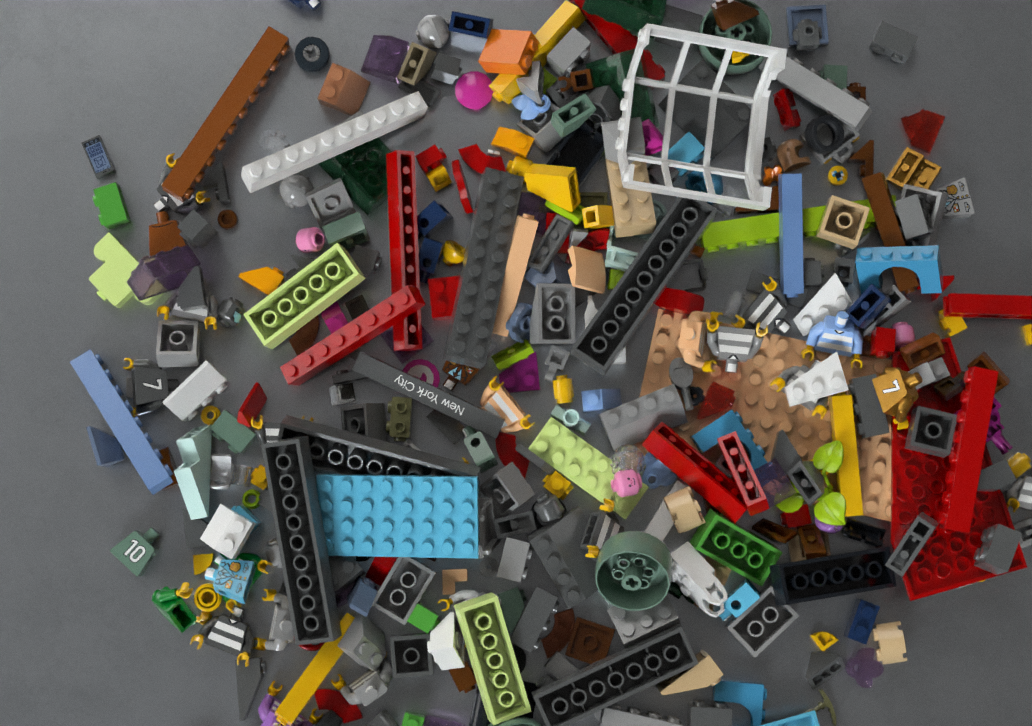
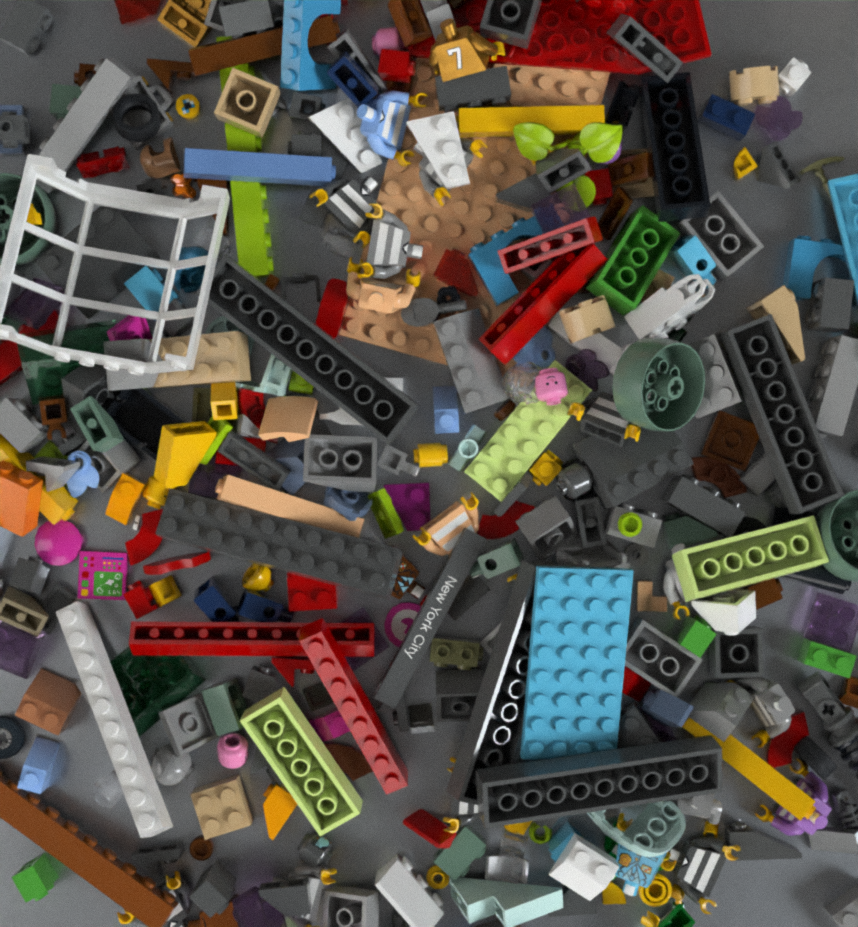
camera: 90 degrees left, 5 degrees up
none -> clear purple plate [5,277,65,330]
none -> bright green brick [11,852,59,902]
none -> light blue slope [17,736,60,794]
none -> tile [78,550,129,600]
none -> tan brick [190,774,254,840]
none -> red slope [271,656,315,687]
none -> reddish brown tile [493,399,516,421]
none -> clear purple plate [565,349,610,392]
none -> light aqua slope [587,801,686,857]
none -> lime plate [618,512,642,537]
none -> white brick [778,57,812,98]

